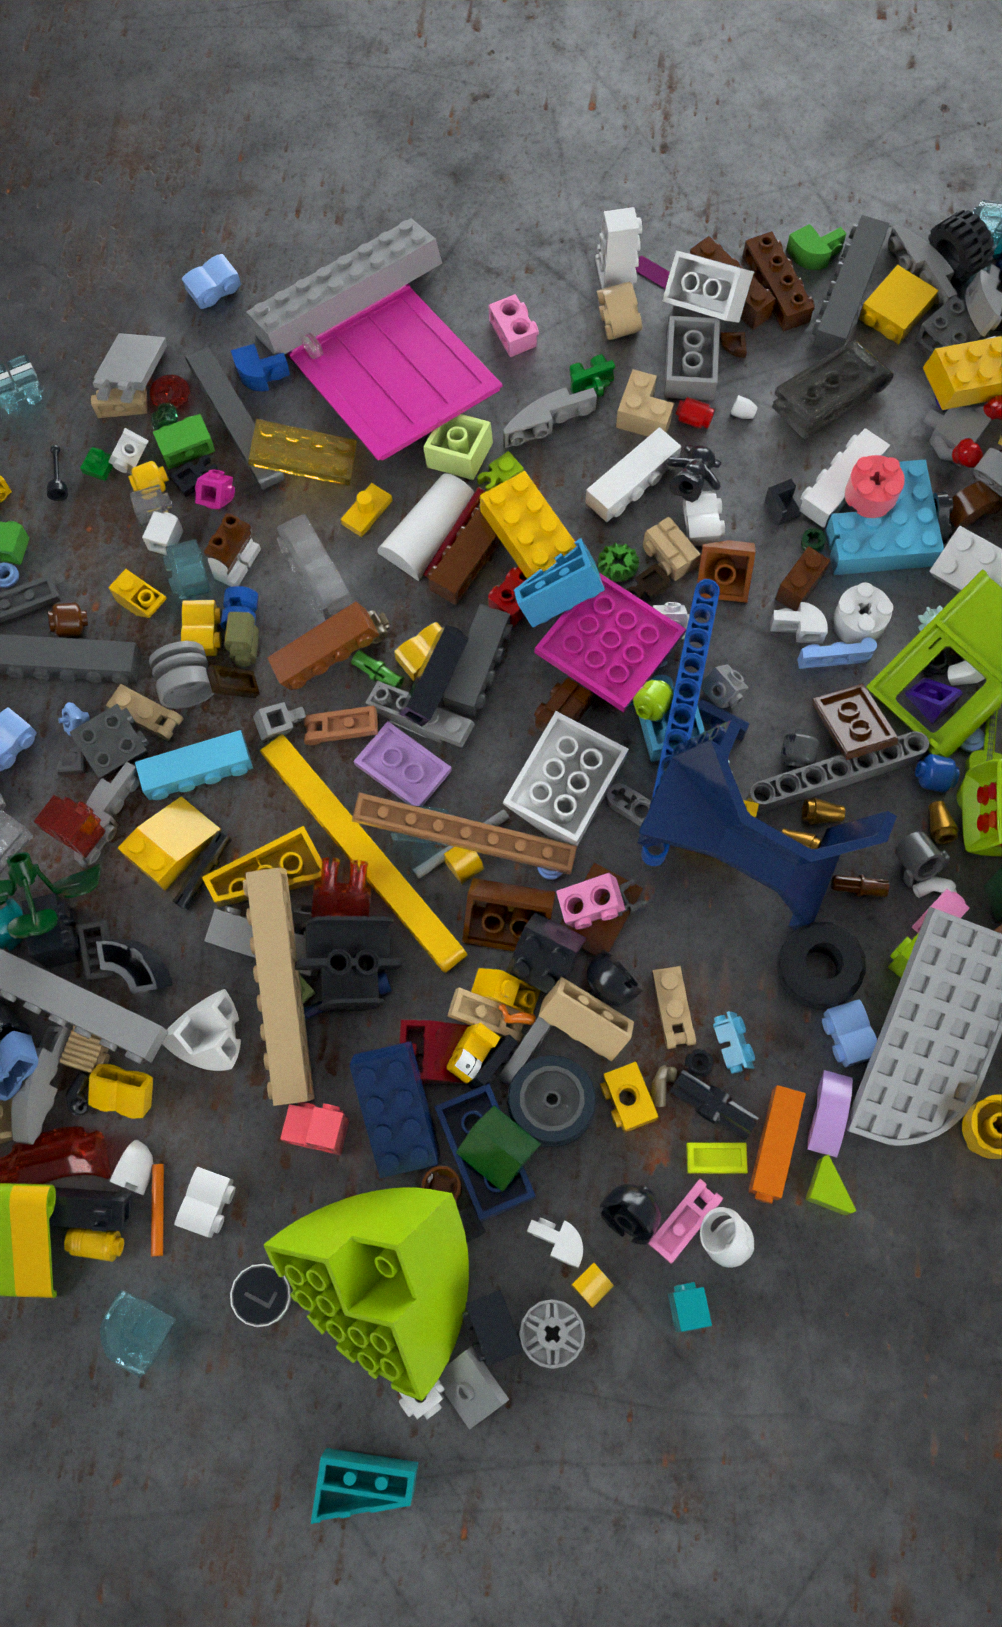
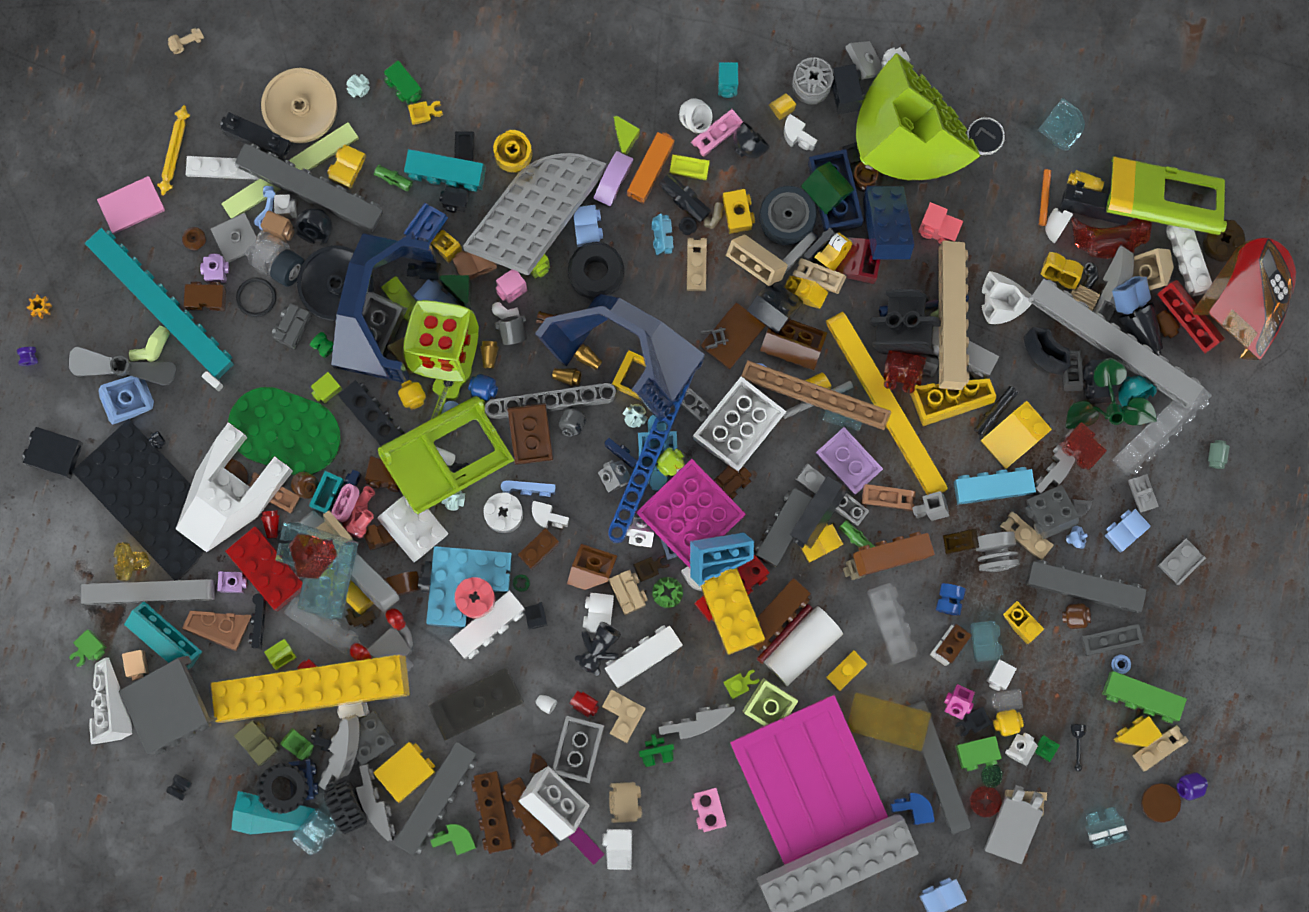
camera: 175 degrees left, 10 degrees up
white brick [174,1167,236,1238] -> none
yellow brick [181,600,222,656] -> none
olive brick [224,612,259,667] -> none
clear tile [302,333,323,360] -> none
teal wedge [311,1448,419,1524] -> none
orange piece [498,1004,536,1025] -> none
bright pink brick [556,873,626,929] -> none
black cylinder [587,949,643,1007] -> none
dark purple slope [905,678,962,724] -> none

